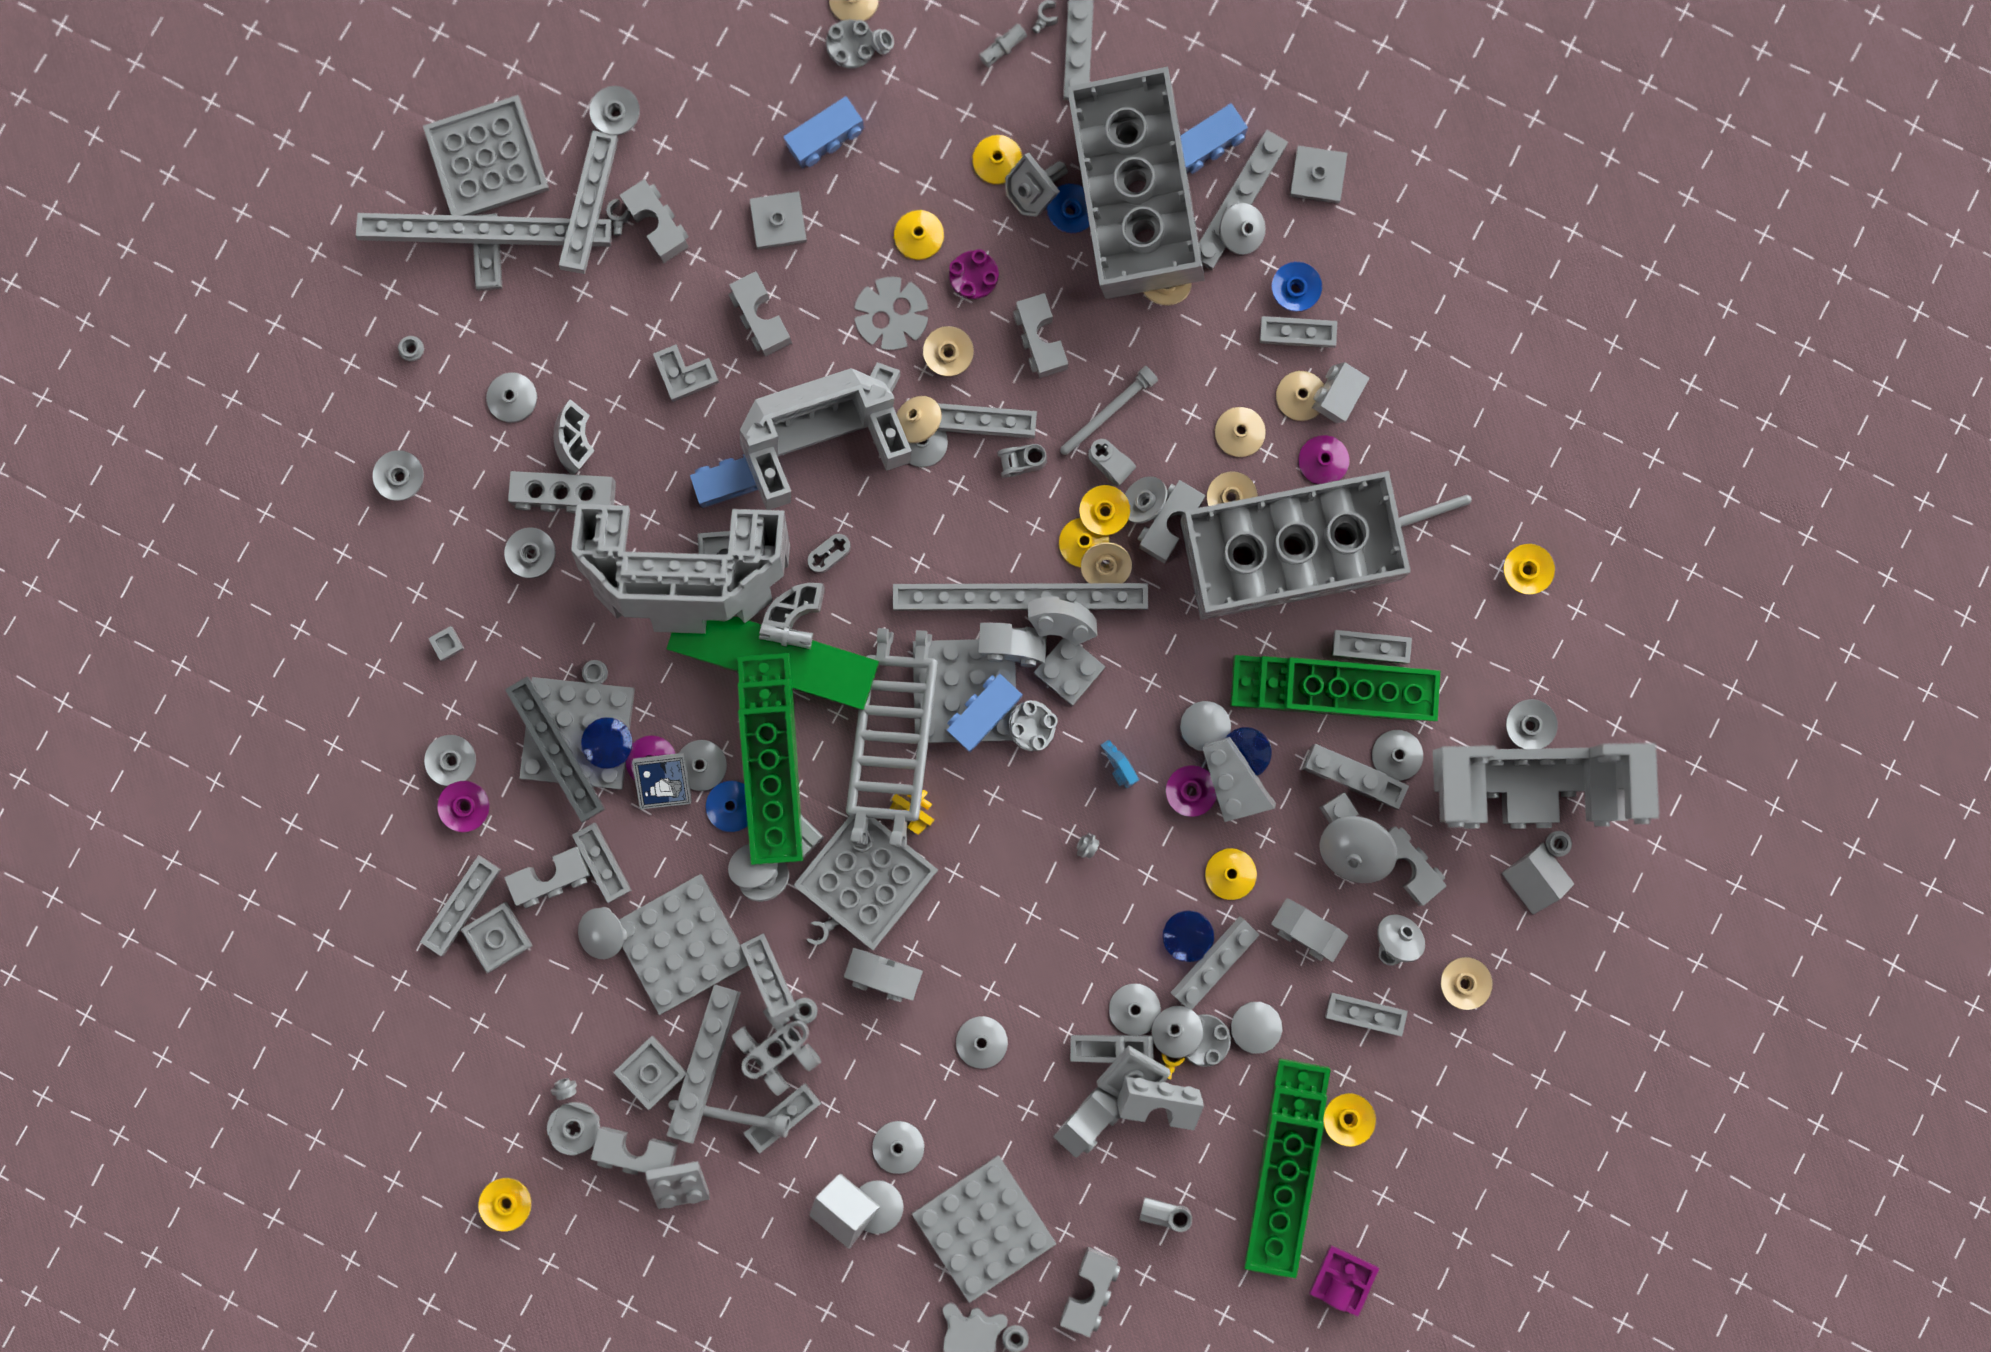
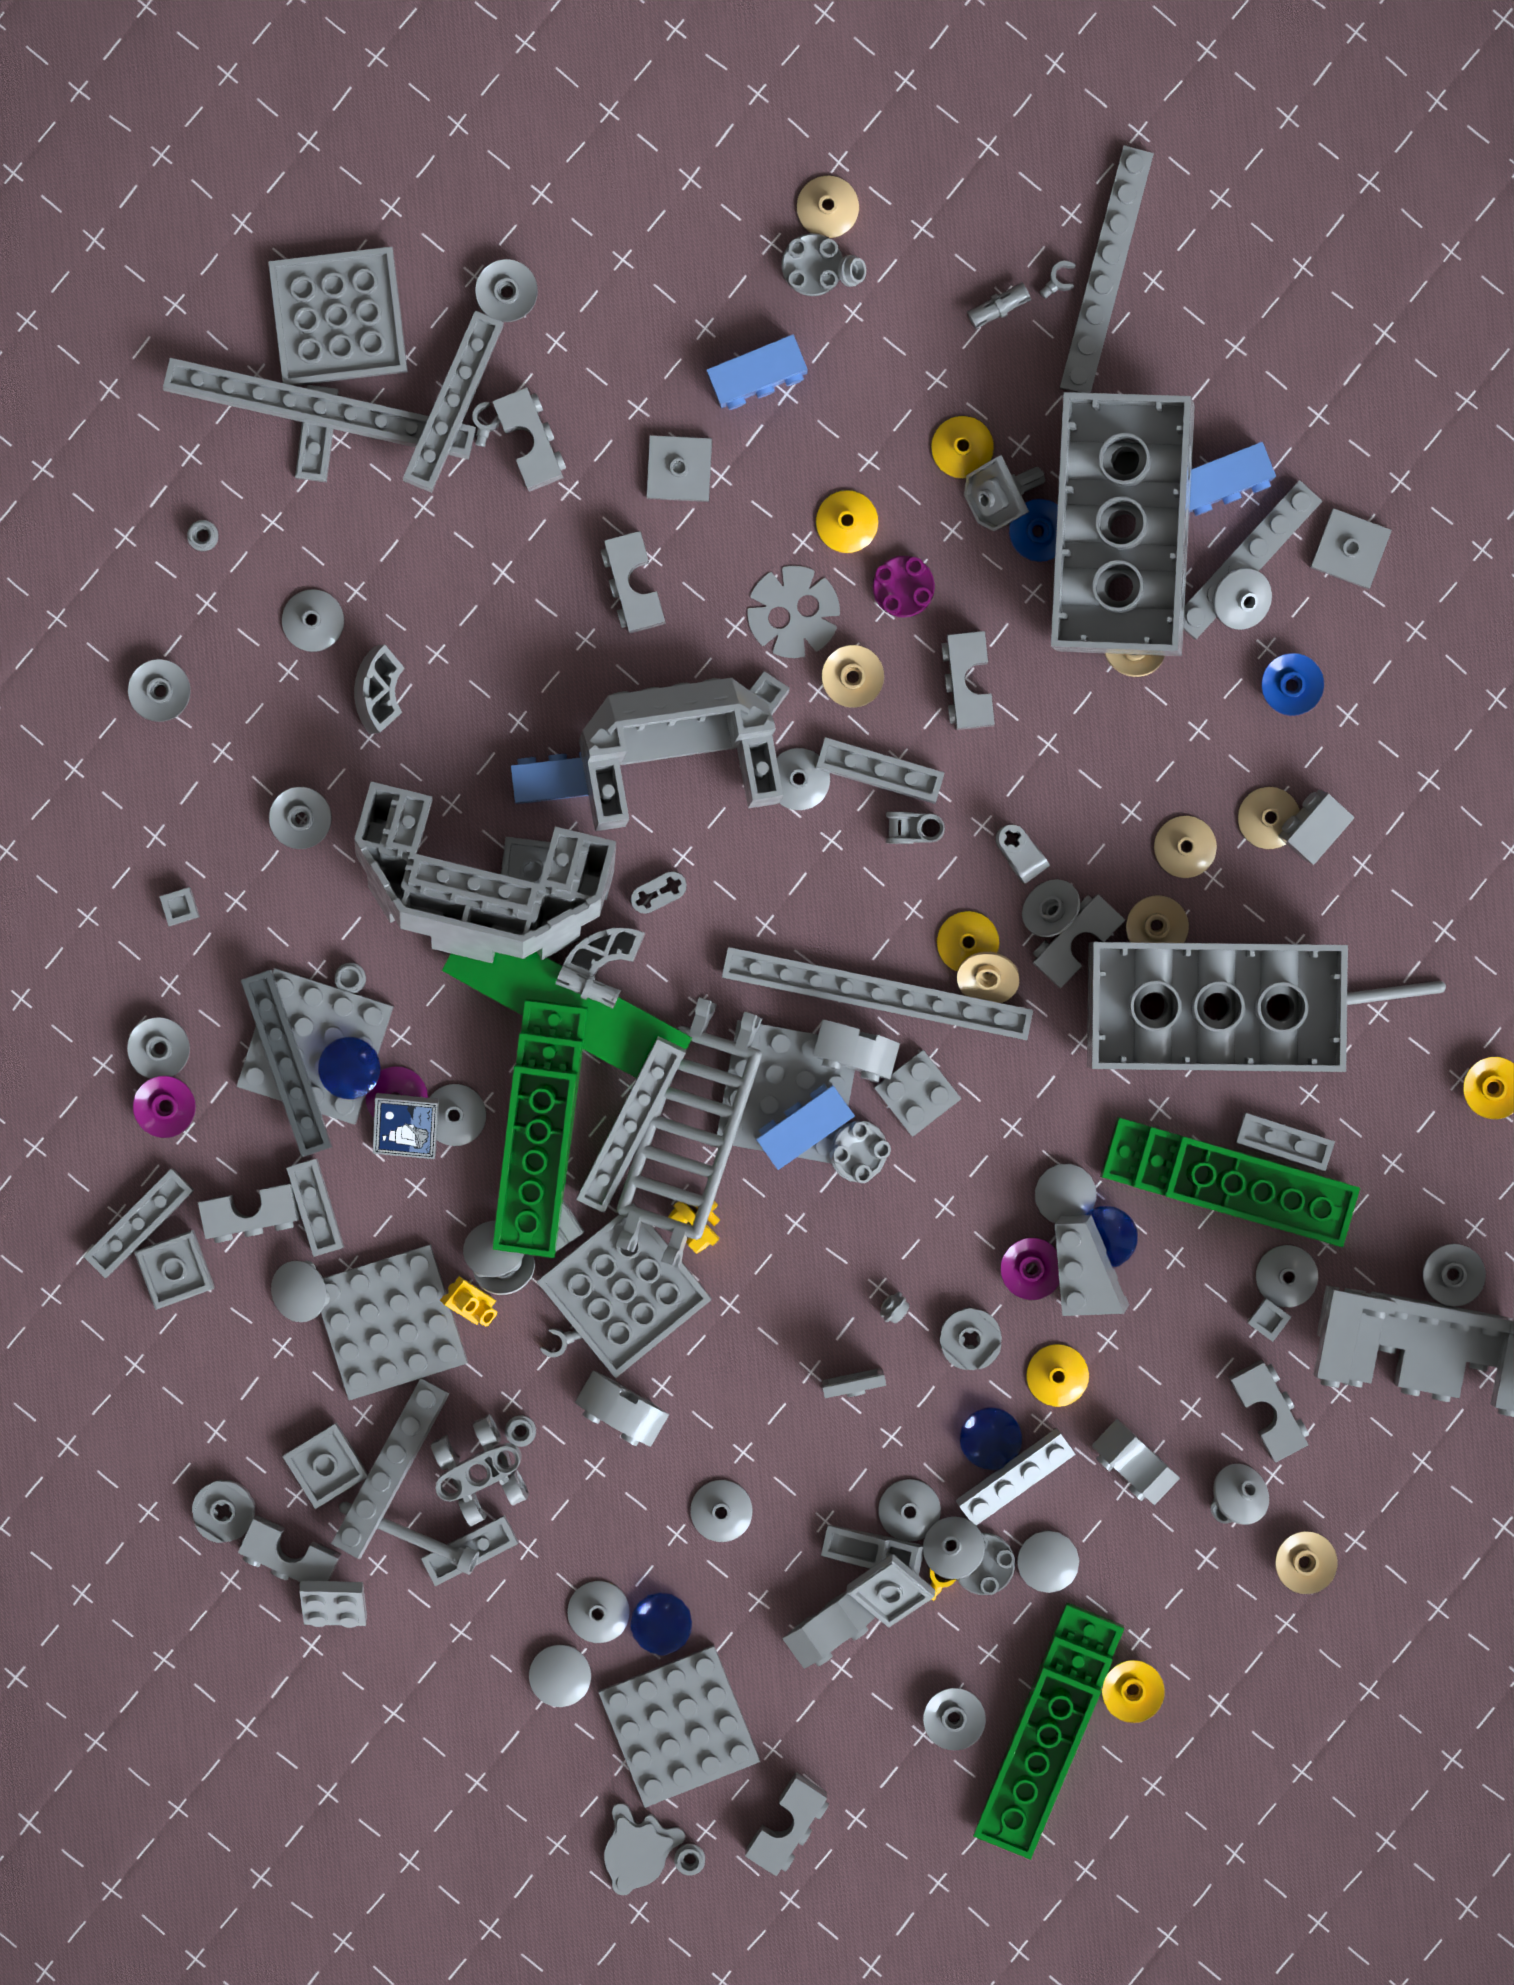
camera: 10 degrees right, 5 degrees up
yellow dish [479,1178,531,1231] -> none
light grey brick [508,471,616,513] -> none
light grey plate [551,1078,577,1100] -> none
light grey plate [653,345,719,401] -> none
blue dish [706,781,748,832] -> none
light grey plate [740,933,799,1024] -> none
slope [809,1174,880,1249] -> none
tan dish [897,396,942,443] -> none
light grey brick [1028,597,1098,646] -> none
light grey piece [1060,366,1158,455] -> none
yellow dish [1079,485,1130,536] -> none
dark azure wing [1101,740,1139,789] -> none
light grey arch [1116,1077,1204,1130] -> none
light grey piece [1139,1197,1192,1232] -> none
light grey plate [1259,316,1337,348] -> none
magenta dish [1298,435,1349,485] -> none
light grey arch [1302,744,1387,800] -> none
magenta plate [1309,1245,1379,1317] -> none
light grey brick [1319,793,1359,824] -> none
light grey dish [1320,816,1397,883] -> none
light grey plate [1325,992,1408,1036] -> none
light grey slope [1502,843,1574,915] -> none
light grey plate [1545,831,1572,857] -> none
none -> yellow hips [440,1276,498,1327]
none -> light grey plate [576,1036,686,1213]
none -> clear blue dish [630,1592,693,1656]
none -> light grey plate [822,1368,886,1398]
none -> light grey dish [923,1688,986,1751]
none -> light grey plate [939,1307,1002,1370]

